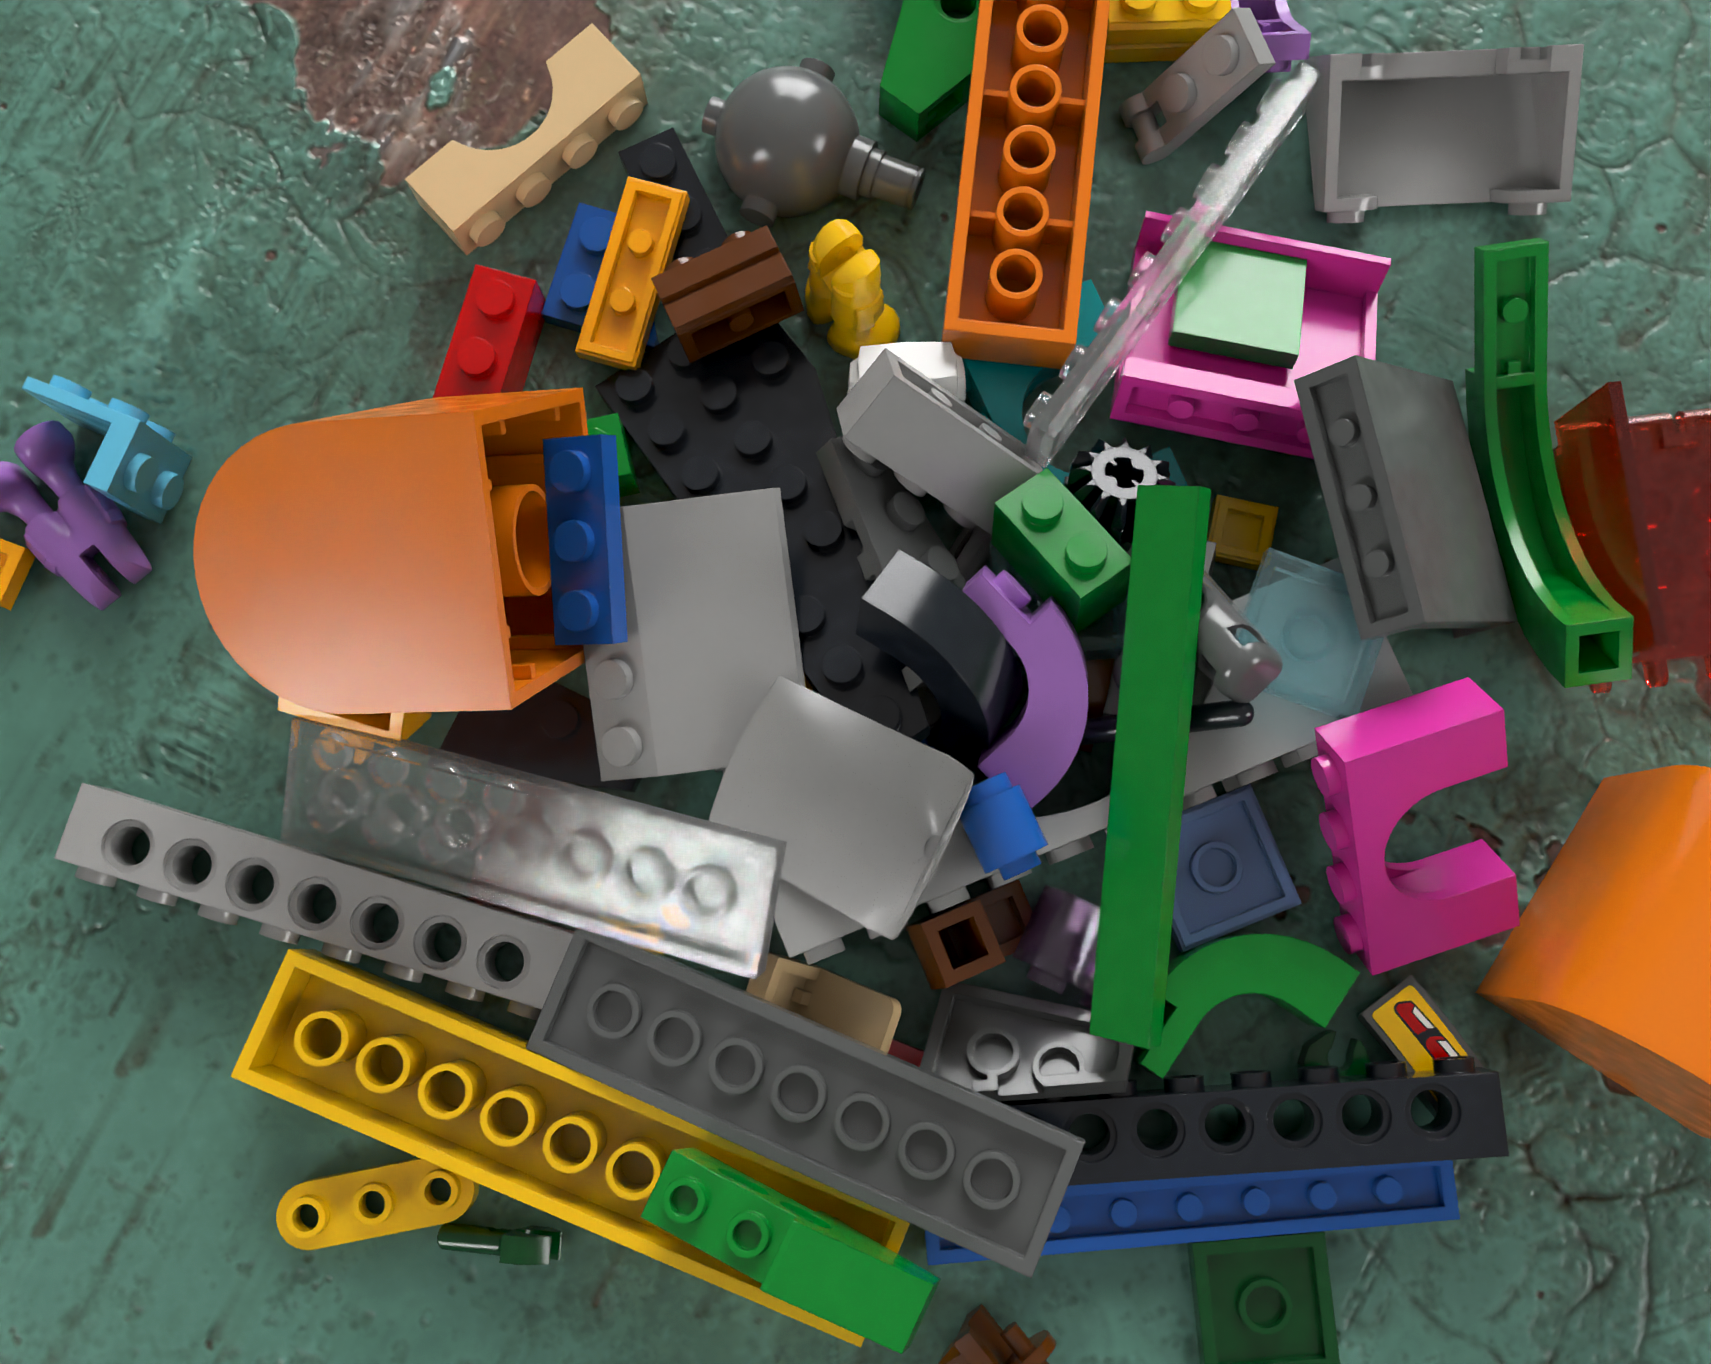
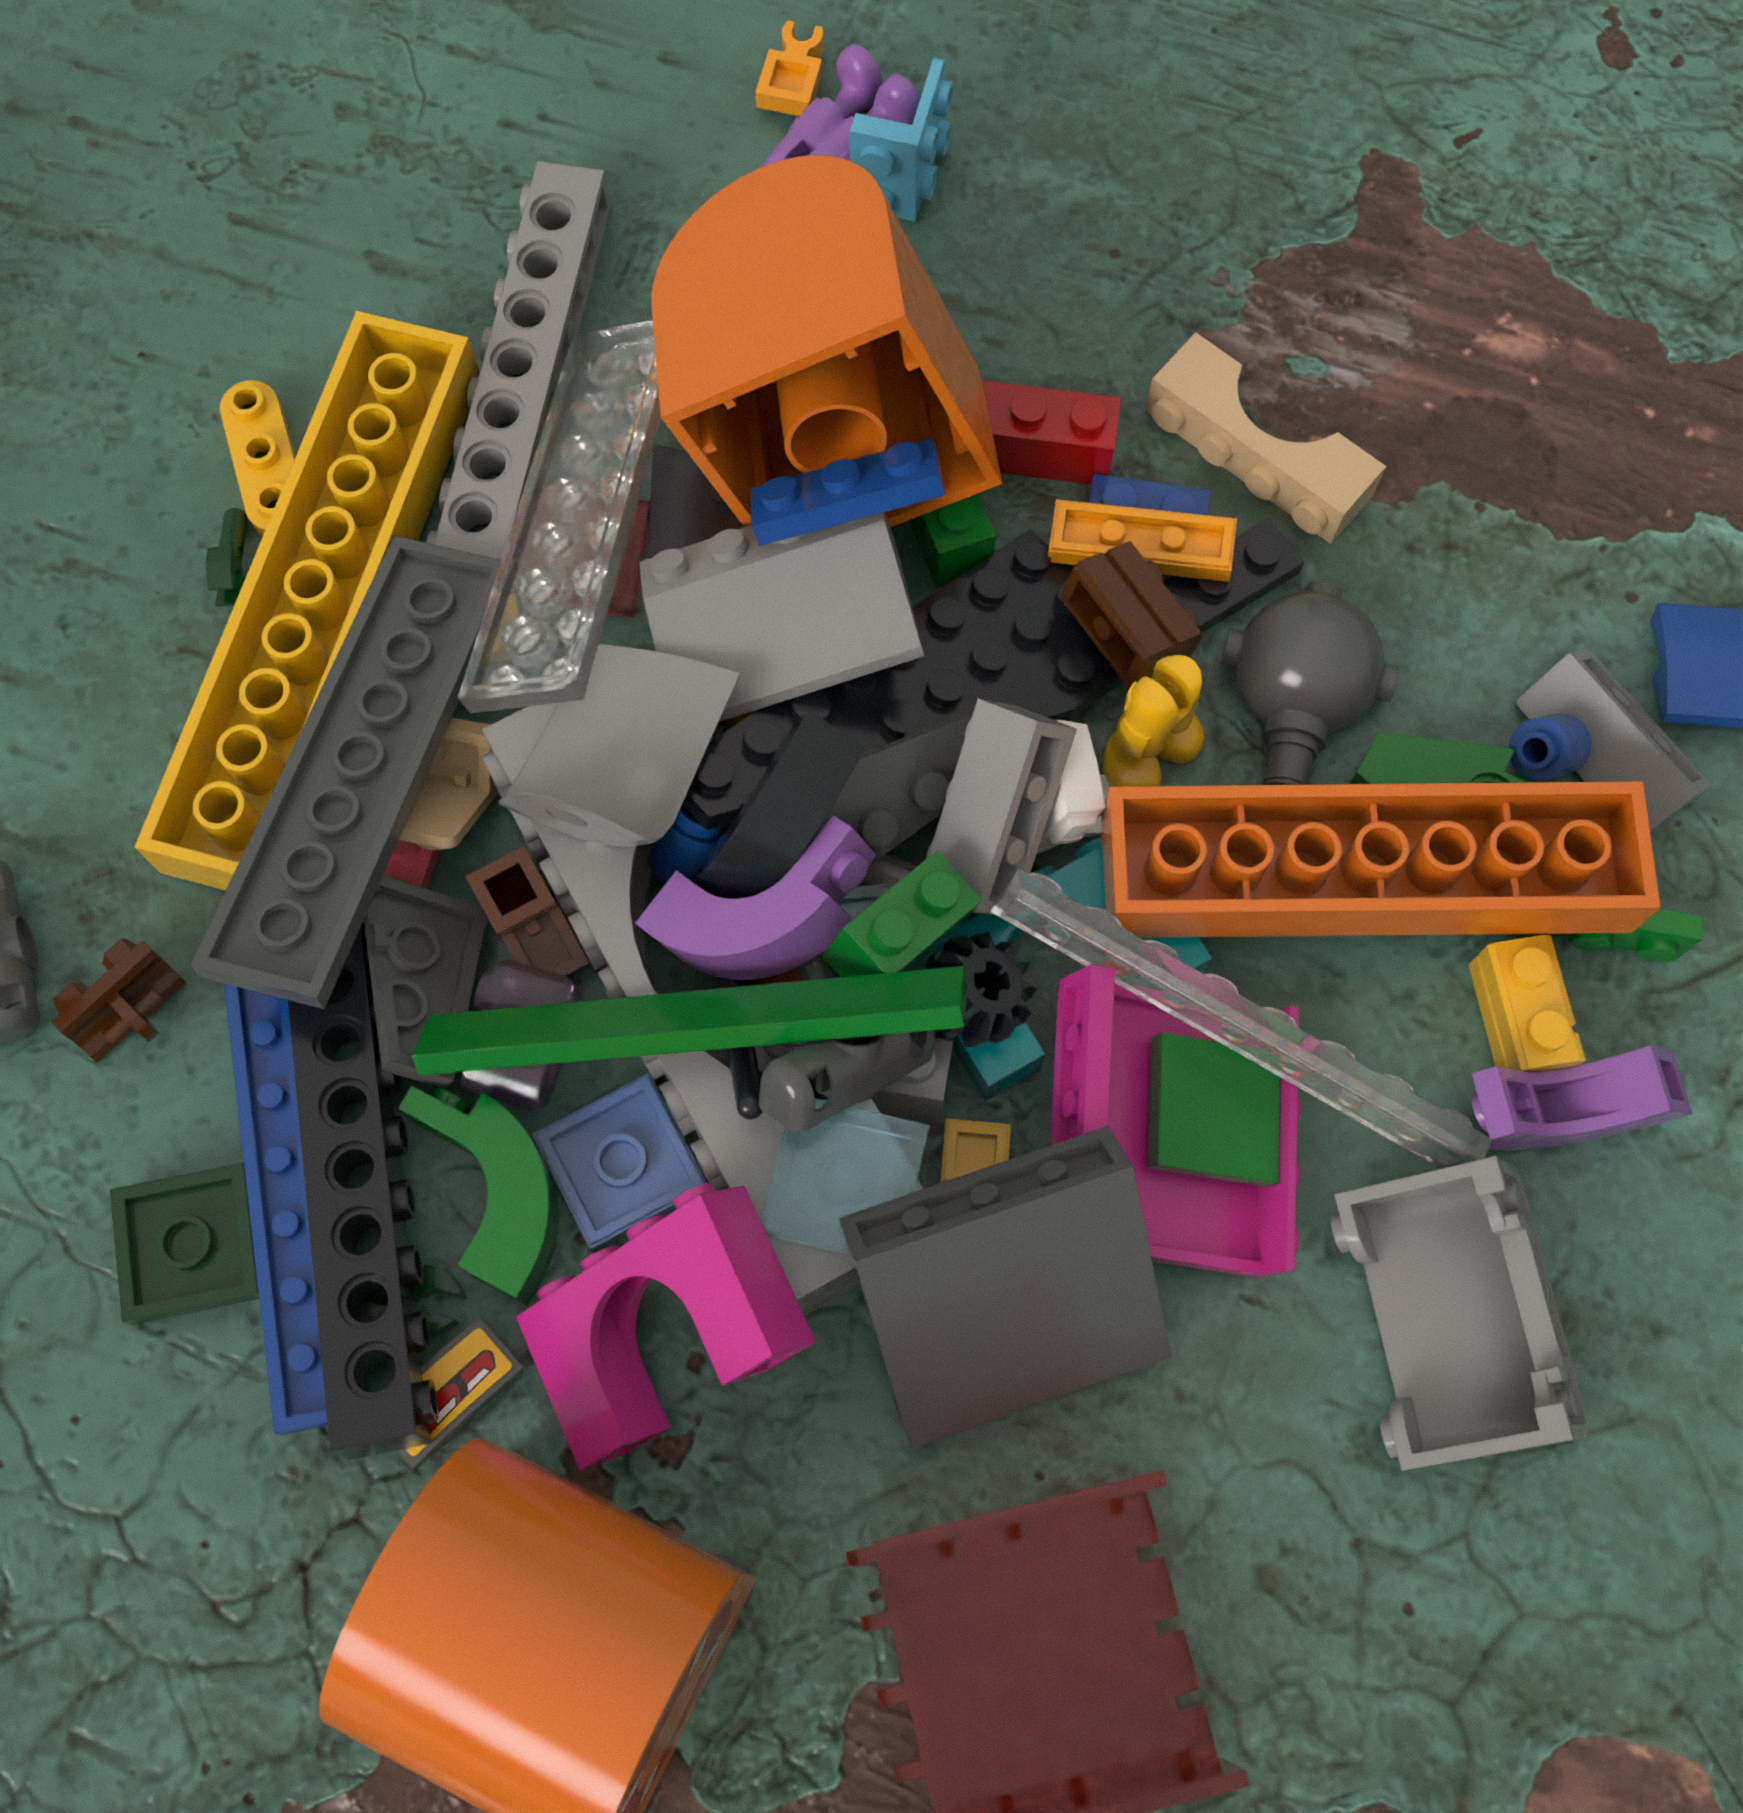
camera: 85 degrees right, 10 degrees down
green brick [640,1147,941,1354] -> none
blue brick [959,772,1048,881] -> none
light grey plate [1118,8,1276,165] -> none
green arch [1465,238,1634,688] -> none

